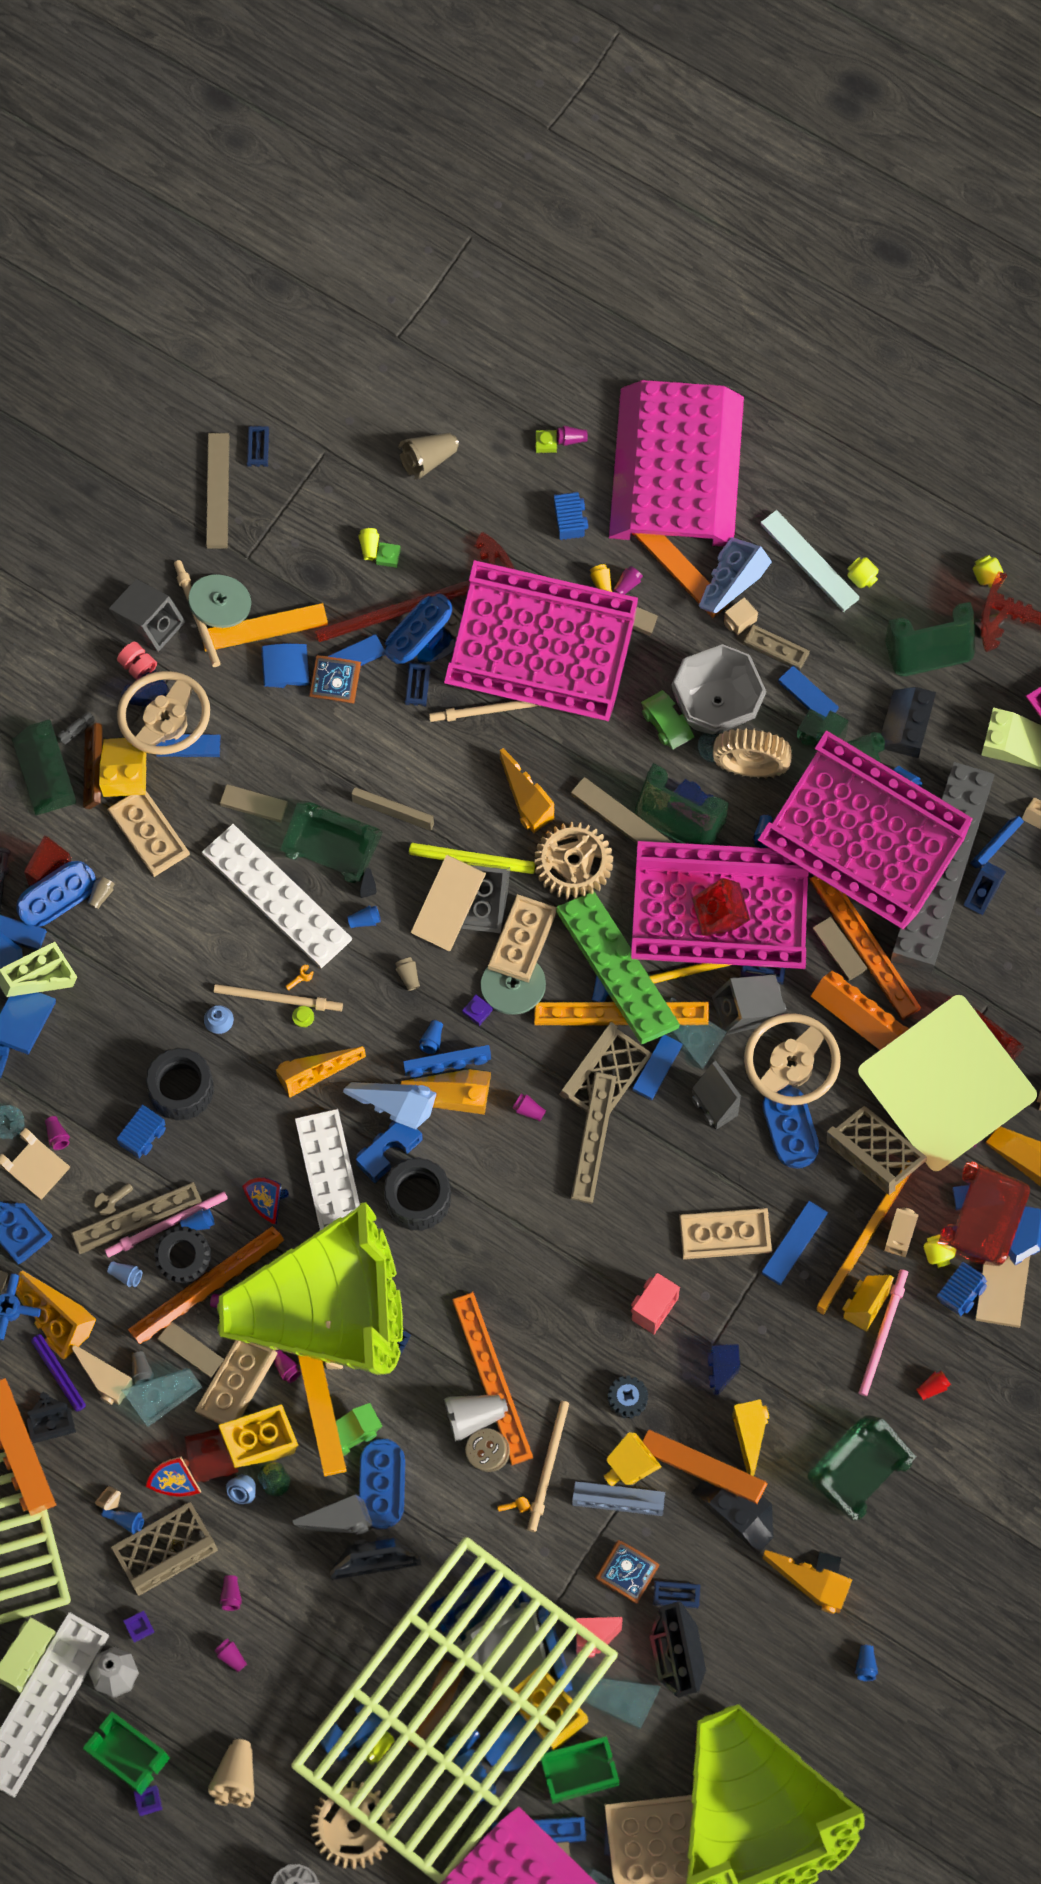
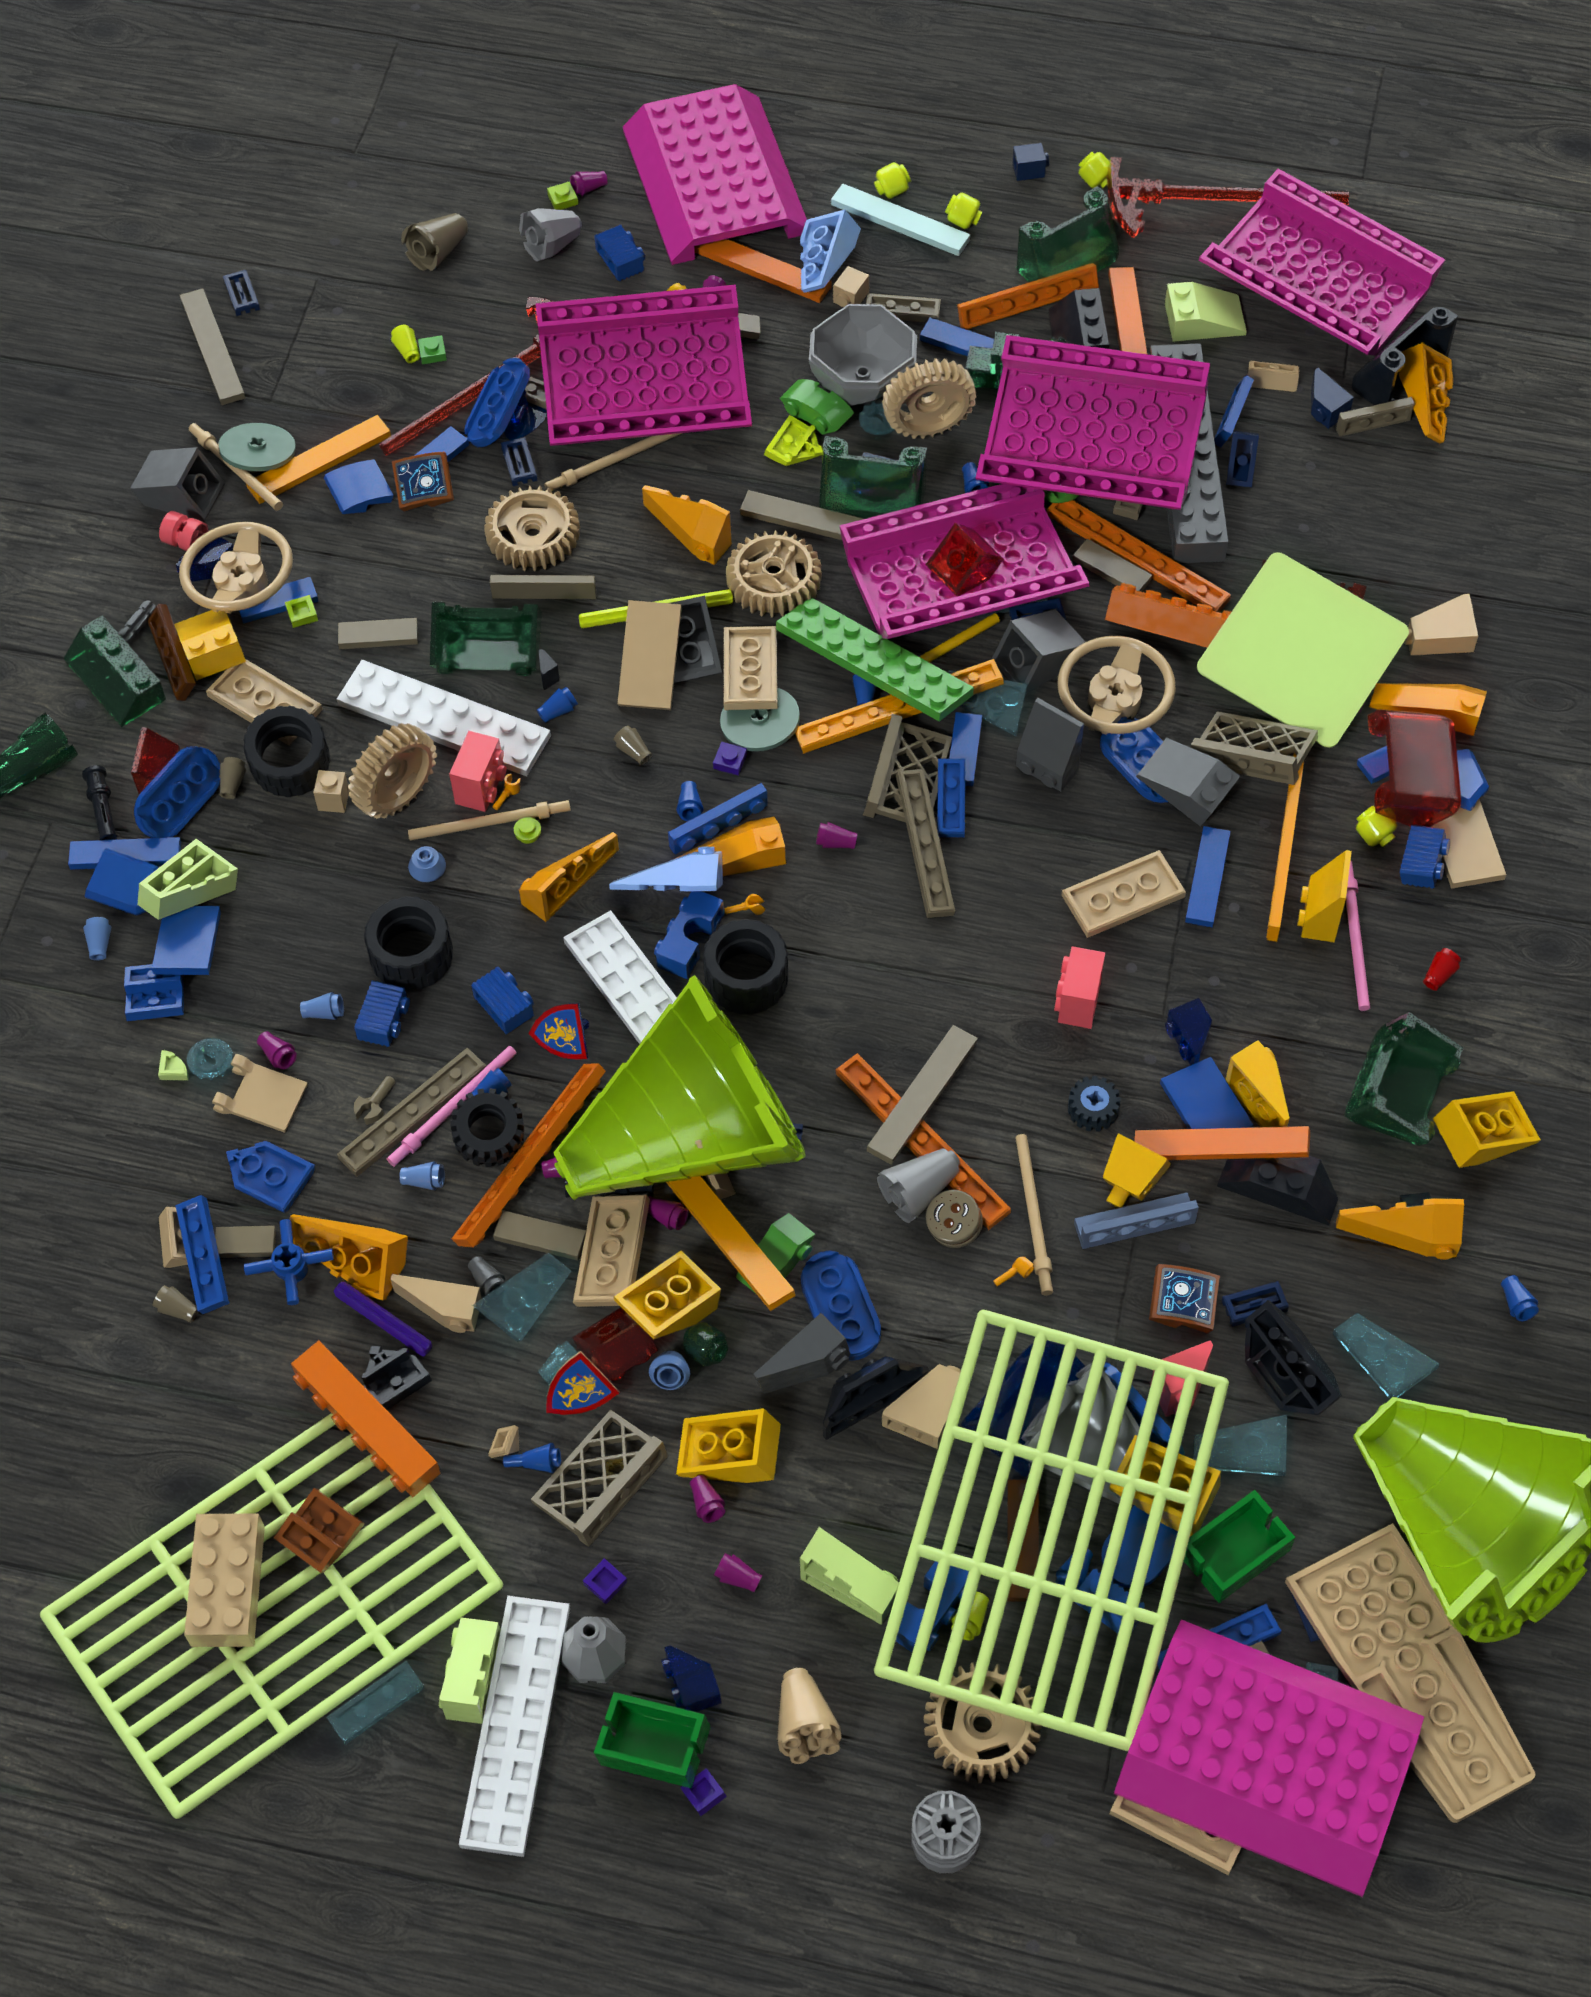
camera: 20 degrees left, 10 degrees down
tan slope [884,1208,918,1257] -> none
none -> black tyre [243,706,330,797]
none -> lime plate [285,595,318,628]
none -> medium blue cone [300,992,344,1020]
none -> tan brick [313,770,349,813]
none -> tan gear [348,723,437,819]
none -> coral brick [449,731,506,812]
none -> blue brick [471,967,534,1034]
none -> tan gear [484,485,580,571]
none -> light grey cone [519,208,582,261]
none -> clear light blue cone [537,1341,578,1385]
none -> clear blue slope [661,1645,722,1712]
none -> yellow slope [676,1408,781,1483]
none -> light orange hand [725,894,765,915]
none -> neon yellow slope [764,415,823,466]
none -> yellowish green wedge [800,1527,899,1625]
none -> dark tan tile [867,1025,978,1165]
none -> neon yellow head [874,162,911,199]
none -> tan slope [882,1364,961,1449]
none -> blue tile [937,759,965,837]
none -> orange tile [957,263,1099,330]
none -> dark blue brick [1012,143,1049,181]
none -> orange tile [1108,267,1147,354]
none -> slope [1136,737,1240,827]
none -> blue tile [1160,1057,1254,1129]
none -> clear light blue wing [1333,1313,1440,1399]
none -> yellow slope [1433,1091,1541,1168]

